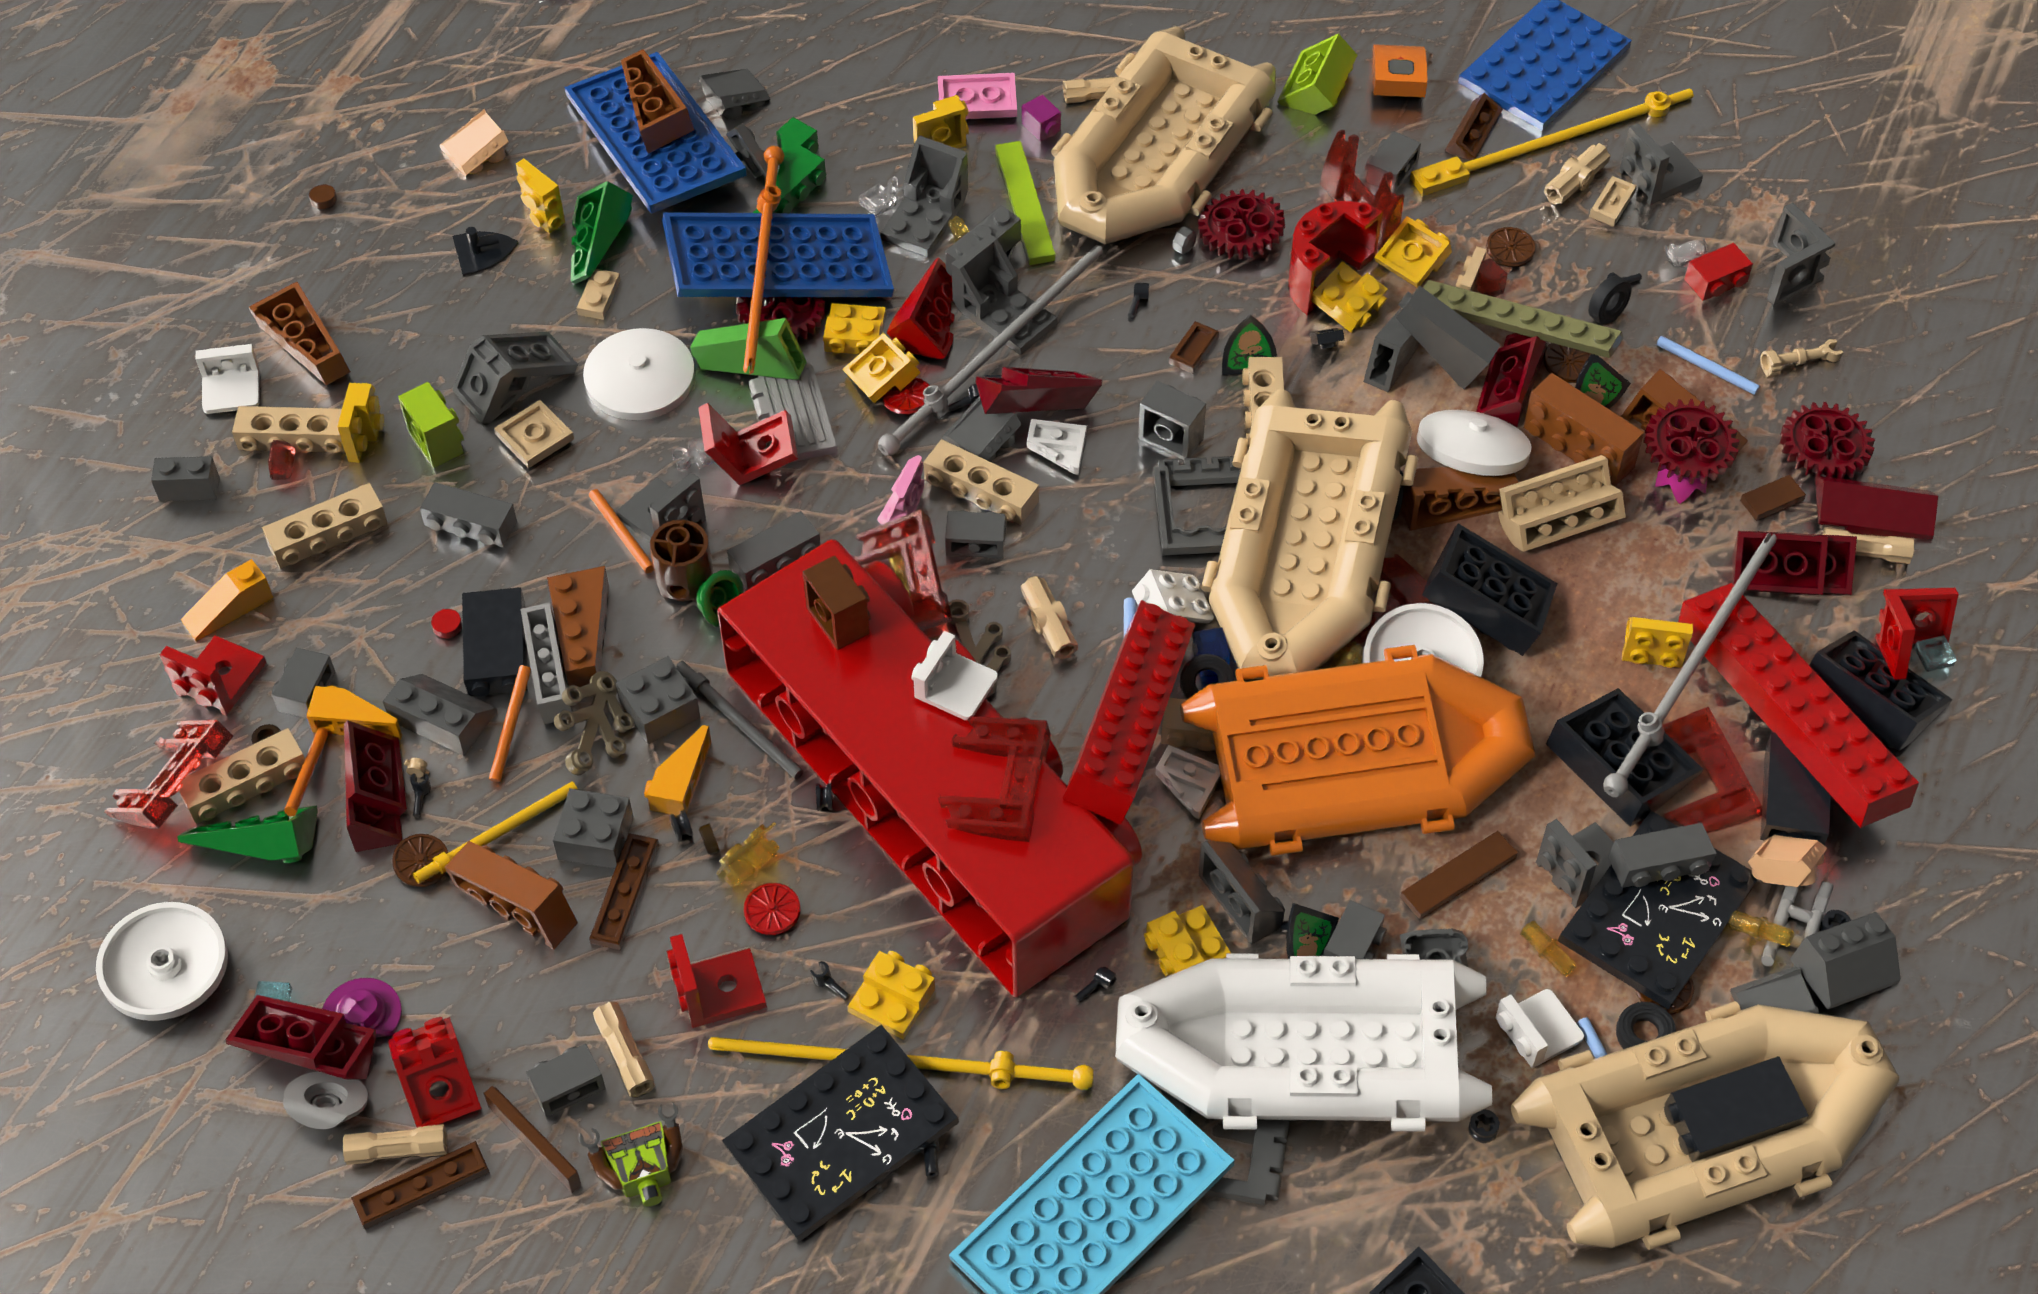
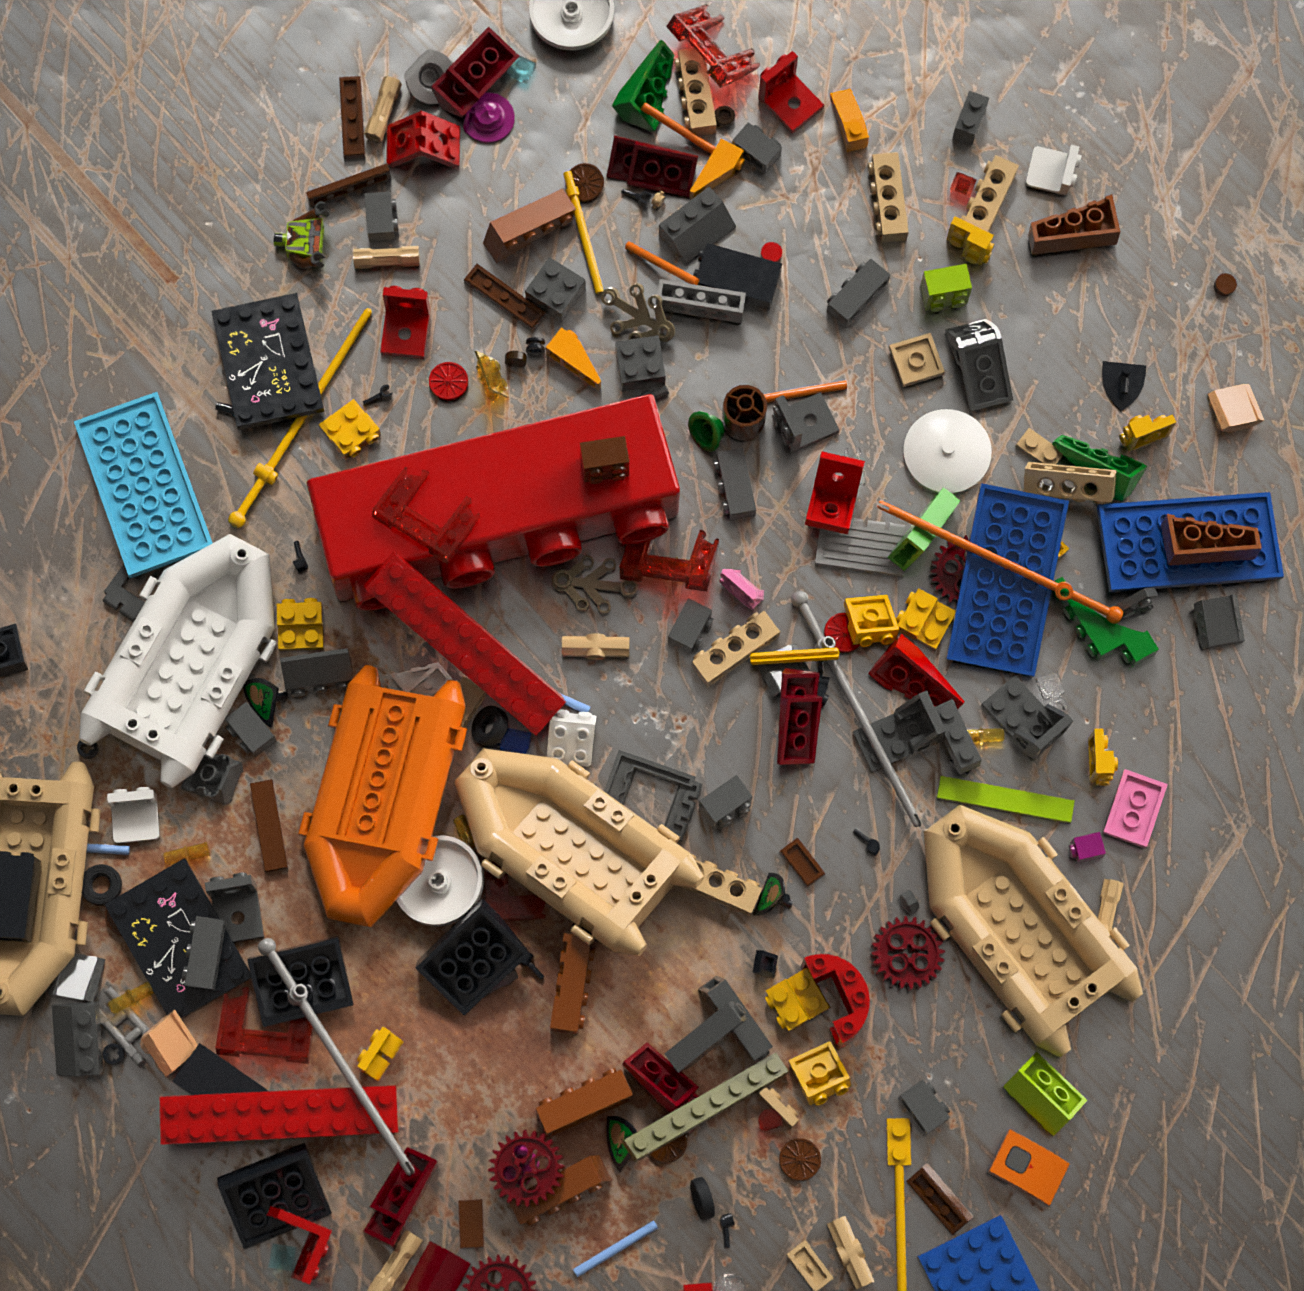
camera: 110 degrees right, 20 degrees up
dark orange wedge [547,566,609,687] -> none
white bracket [911,631,997,720] -> none
white wing [1027,419,1087,475] -> none
clear red wedge [1320,129,1405,250] -> none
white dish [1417,410,1531,476] -> none
tan brick [1498,455,1626,552] -> none
none -> yellow axle [750,648,839,665]
none -> tan brick [1023,462,1116,504]

